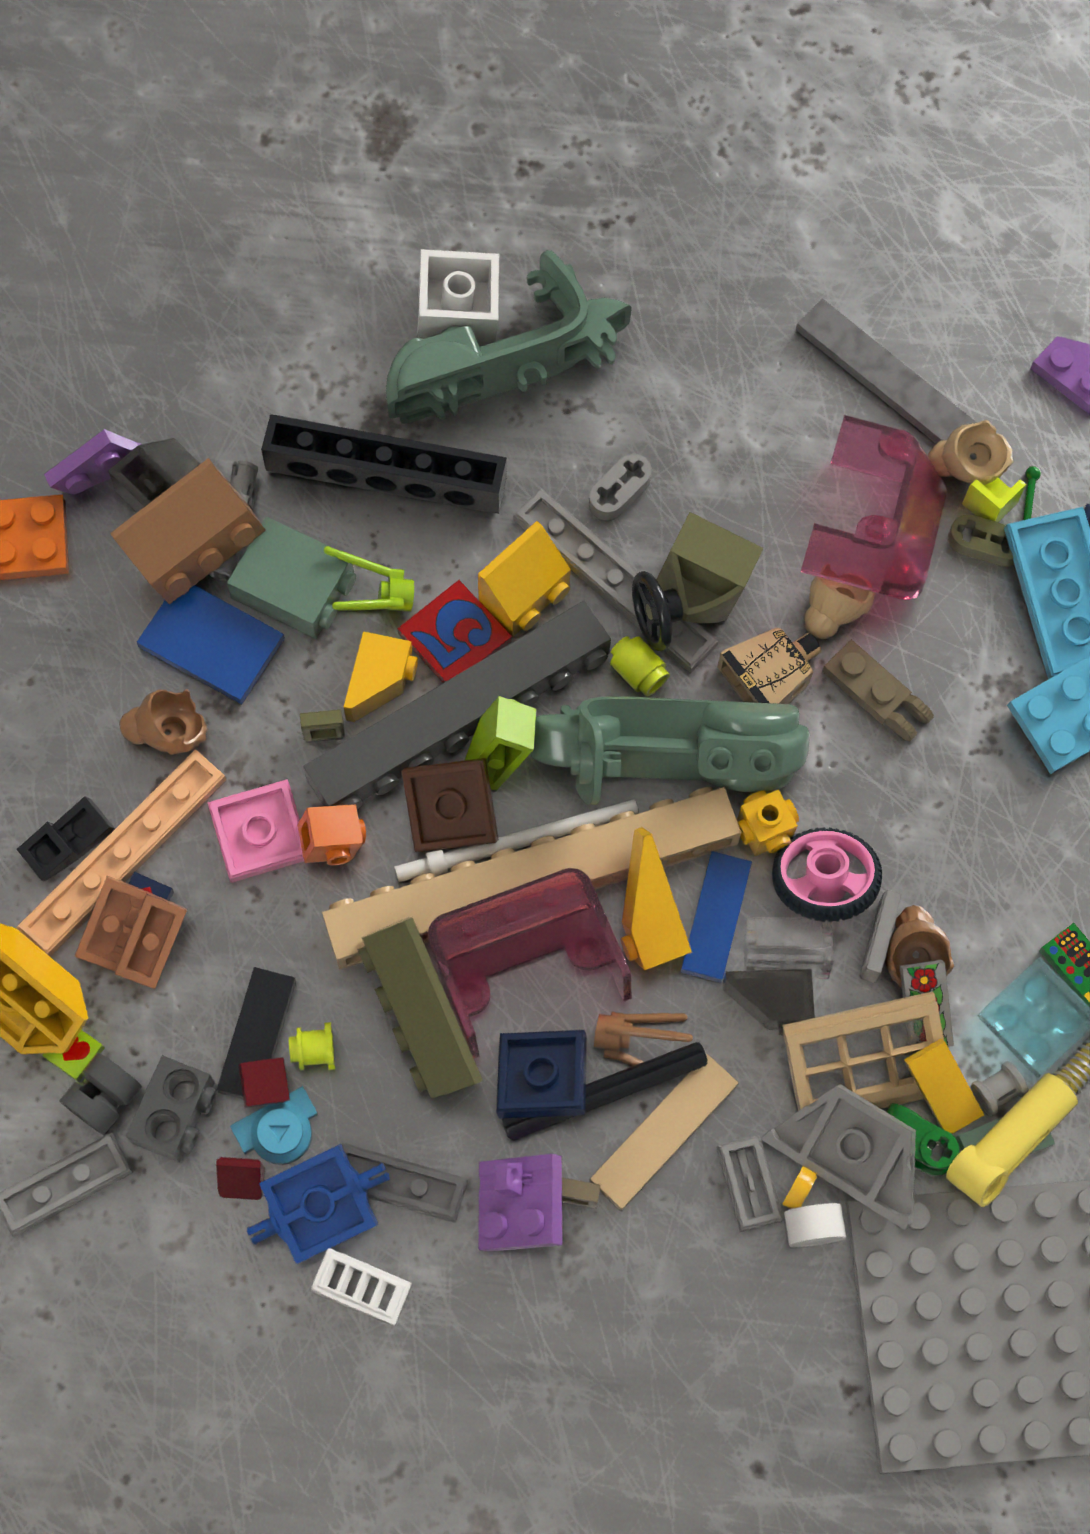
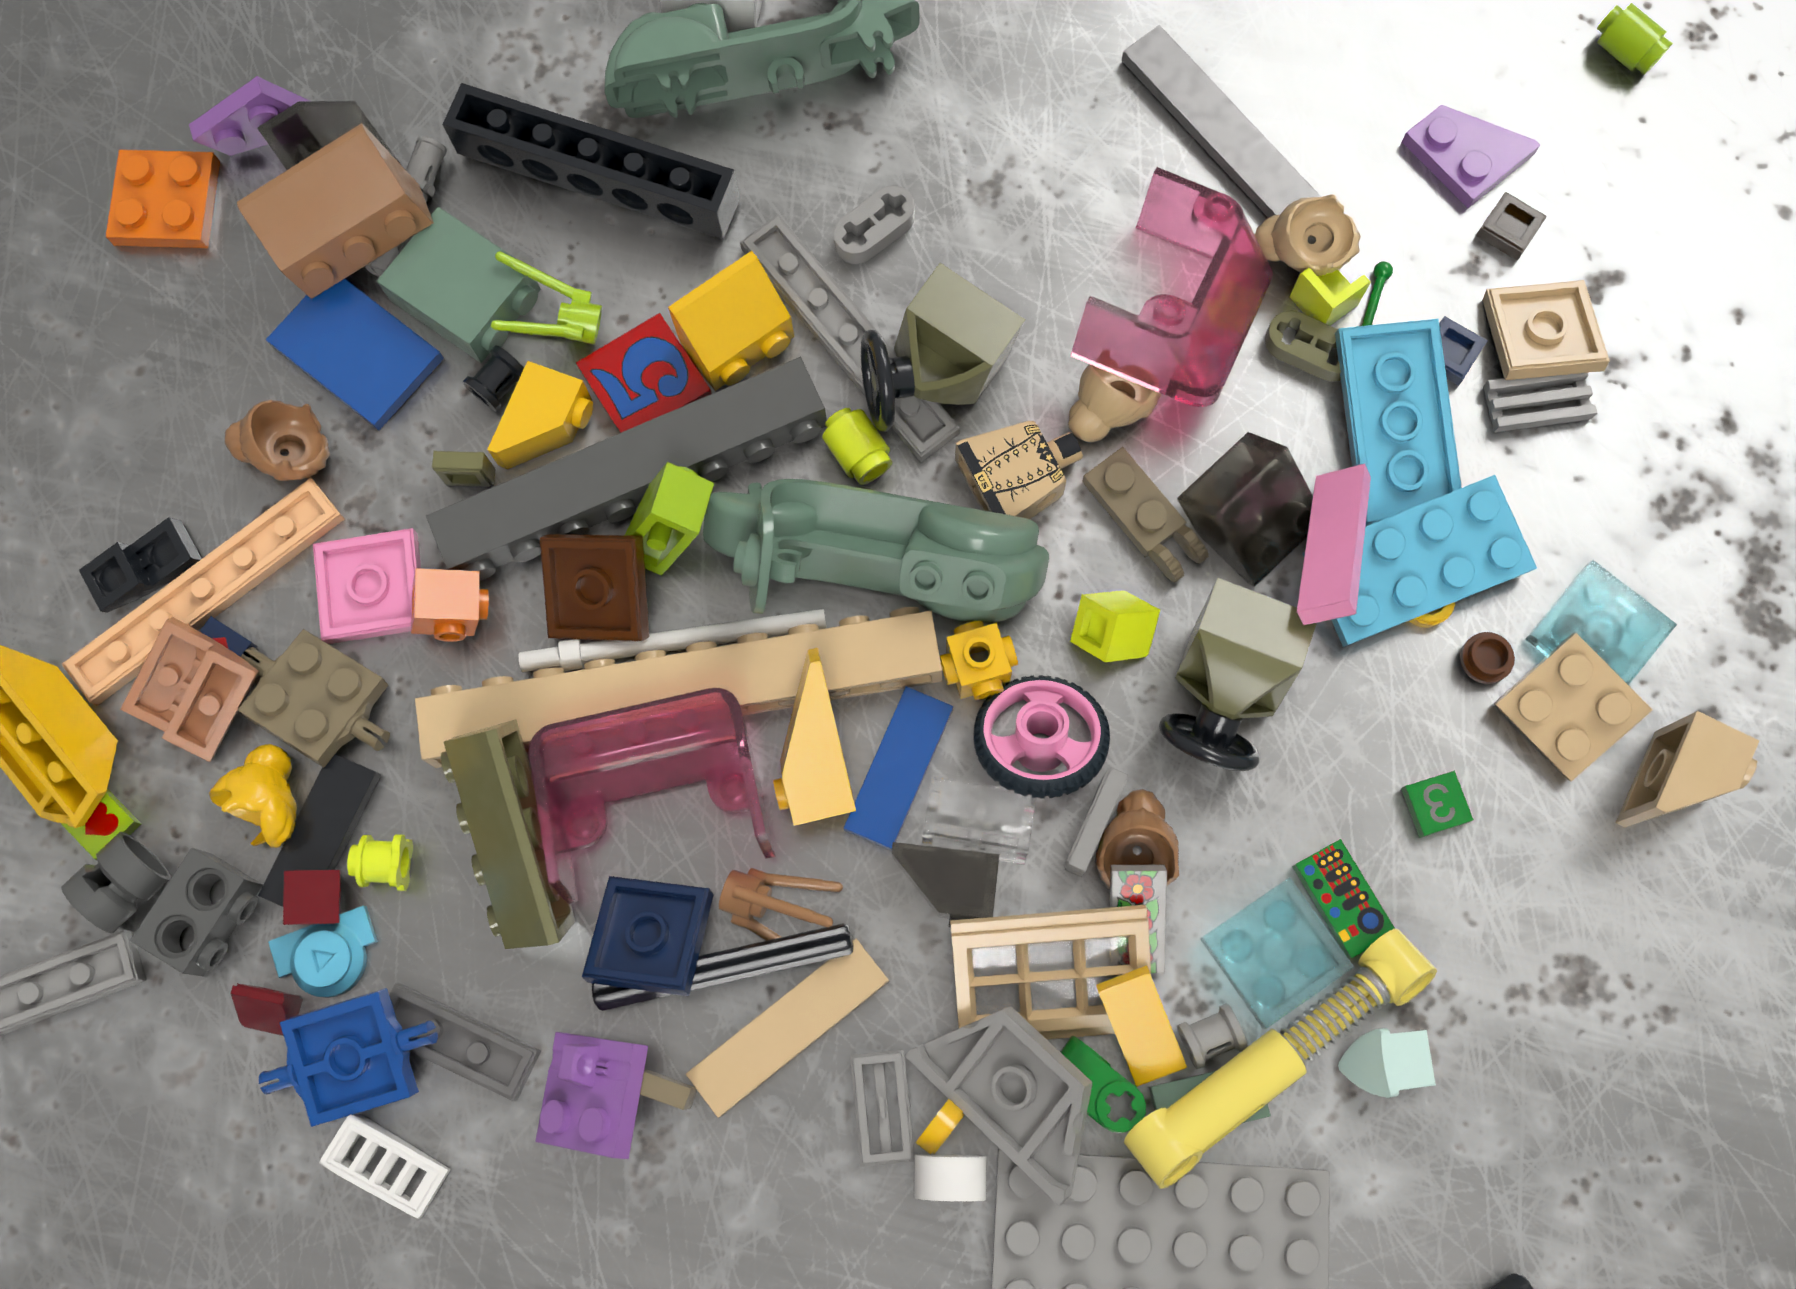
camera: 15 degrees right, 5 degrees up
none -> yellow piece [209,744,297,848]
none -> dark tan plate [237,629,390,768]
none -> black bush [463,345,524,412]
none -> neon yellow panel [1070,590,1160,663]
none -> piece [1159,578,1317,771]
none -> clear smoke slope [1177,432,1313,587]
none -> bright pink tile [1297,464,1371,625]

